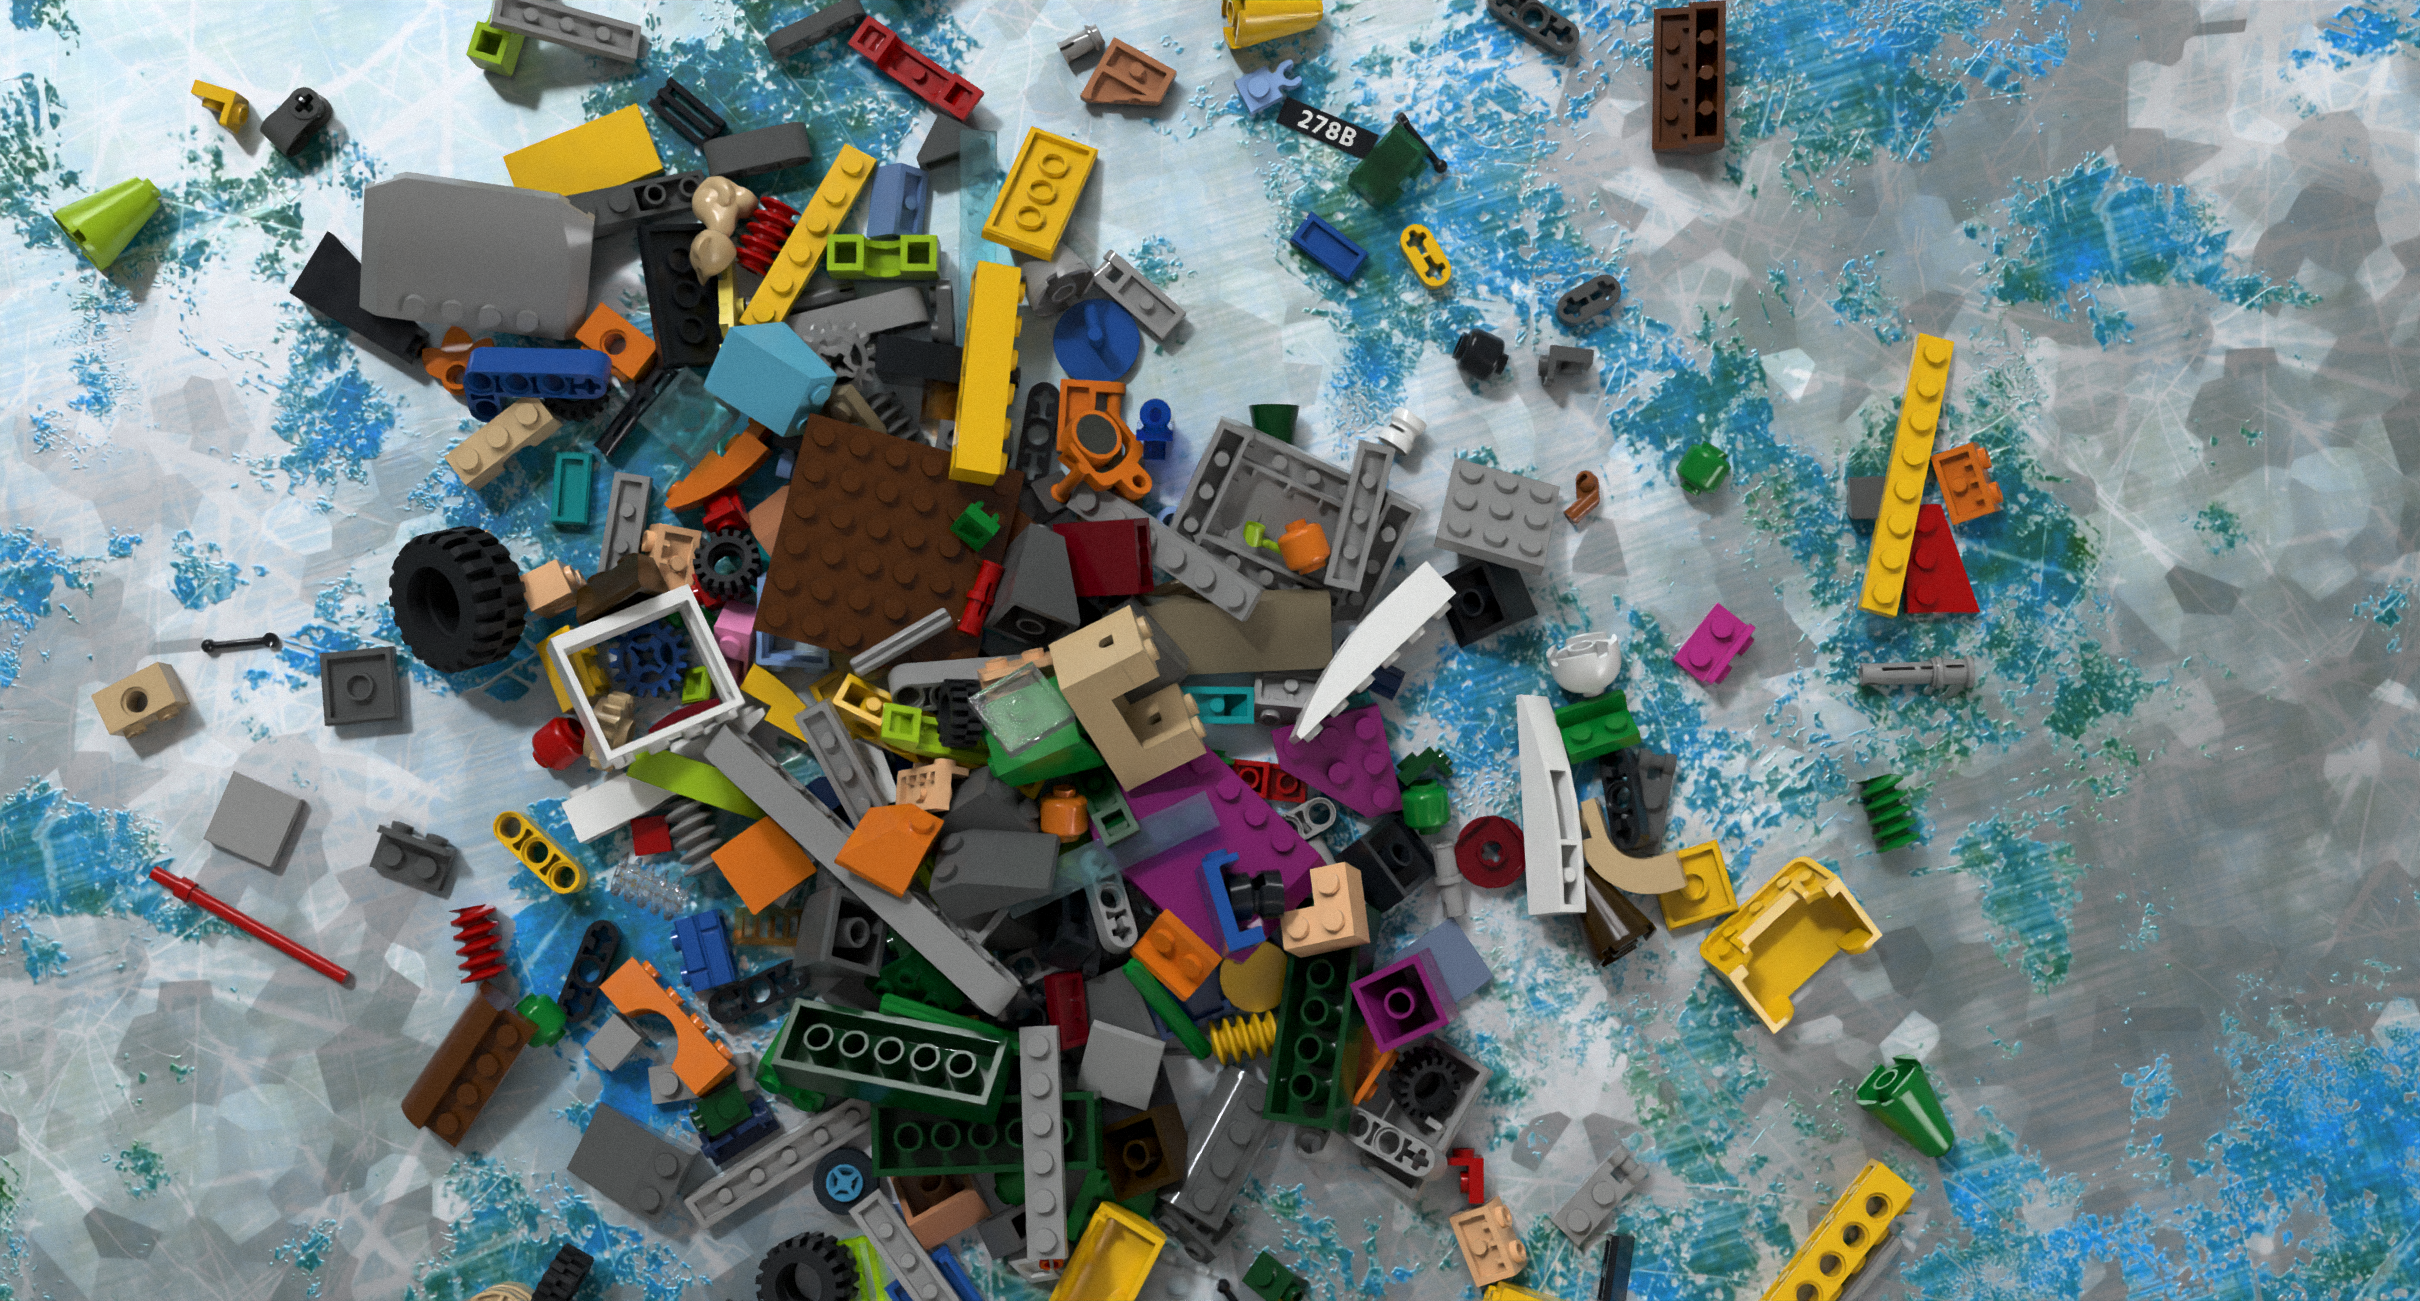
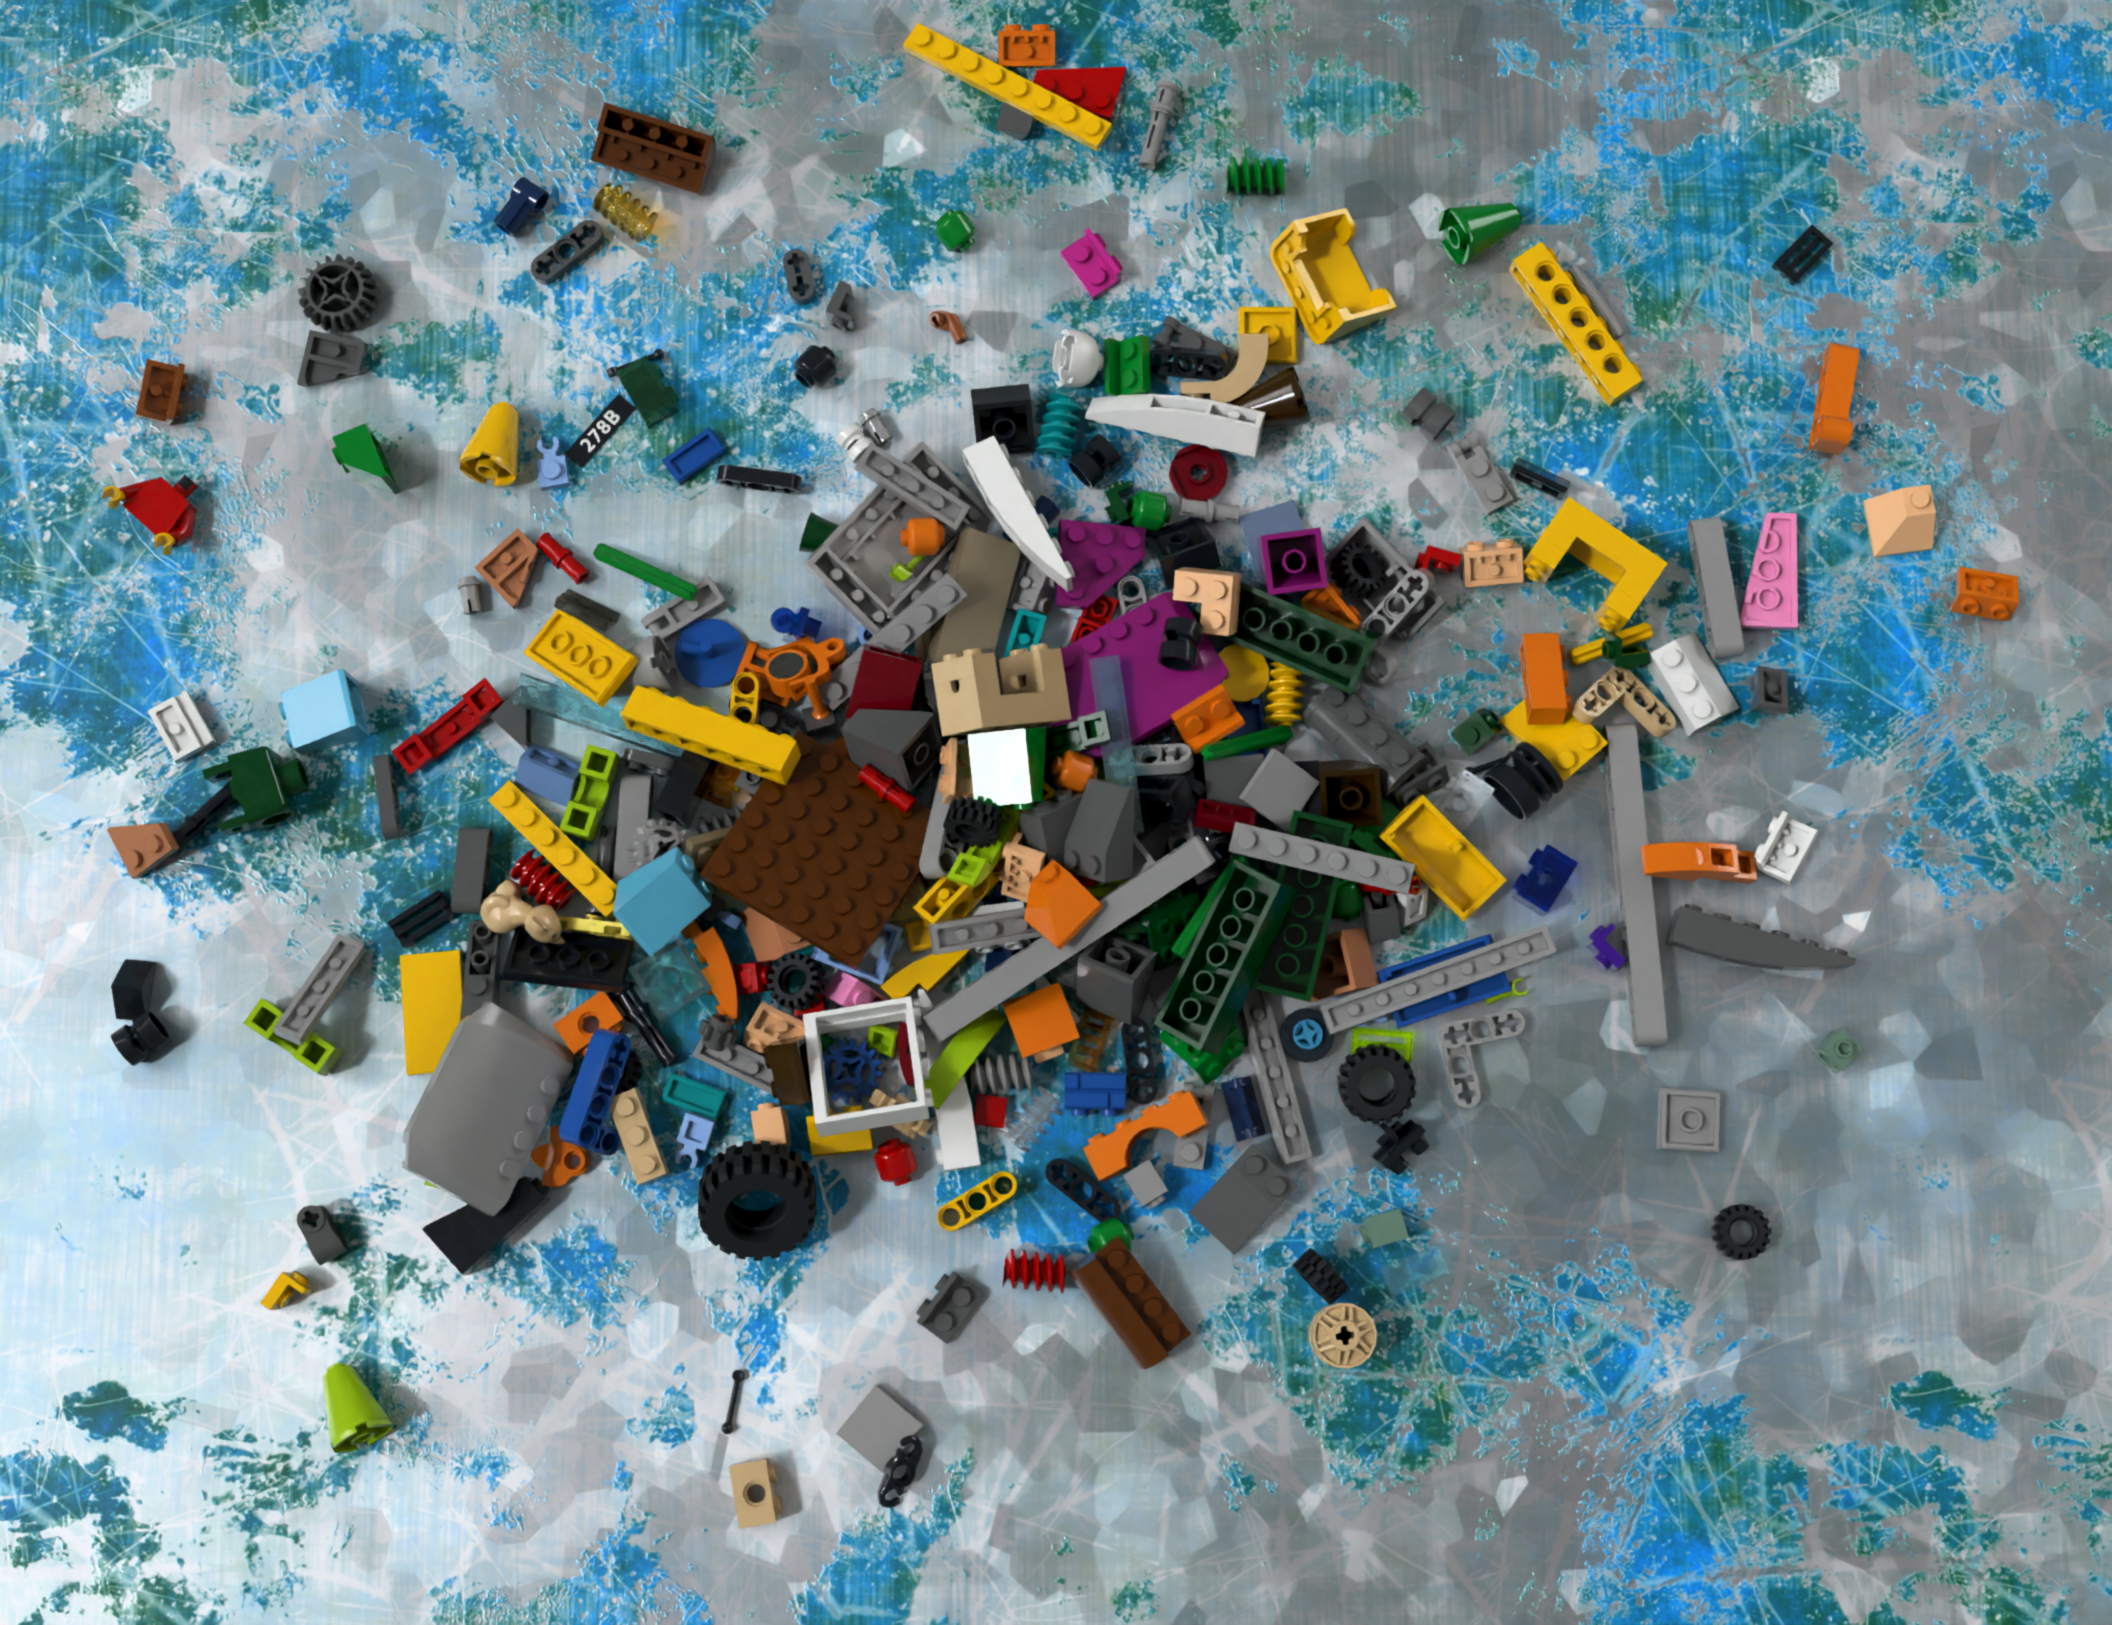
camera: 70 degrees left, 5 degrees down
red bar [149,866,350,985] -> none
dark grey plate [319,646,402,727] -> none
dark green bracket [689,1082,752,1137] -> none
light grey axle [850,608,953,677] -> none
green tile [949,501,1001,552] -> none
clear tile [968,661,1075,759] -> none
blue panel [1194,848,1266,957] -> none
yellow beam [1399,224,1451,290] -> none
light grey plate [1434,458,1560,576] -> none
none -> red pin [536,532,590,585]
none -> clear smoke tile [554,589,620,632]
none -> clear yellow piece [592,183,658,242]
none -> green axle [593,543,698,601]
none -> light blue plate [675,1111,716,1169]
none -> dark grey gear [698,1014,738,1051]
none -> black beam [716,465,802,495]
none -> yellow beam [729,672,762,726]
none -> light grey pin [860,408,893,447]
none -> black piece [877,1435,923,1508]
none -> teal piece [1035,393,1083,459]
none -> black wheel [1067,434,1122,489]
none -> dark grey wheel [1401,387,1456,442]

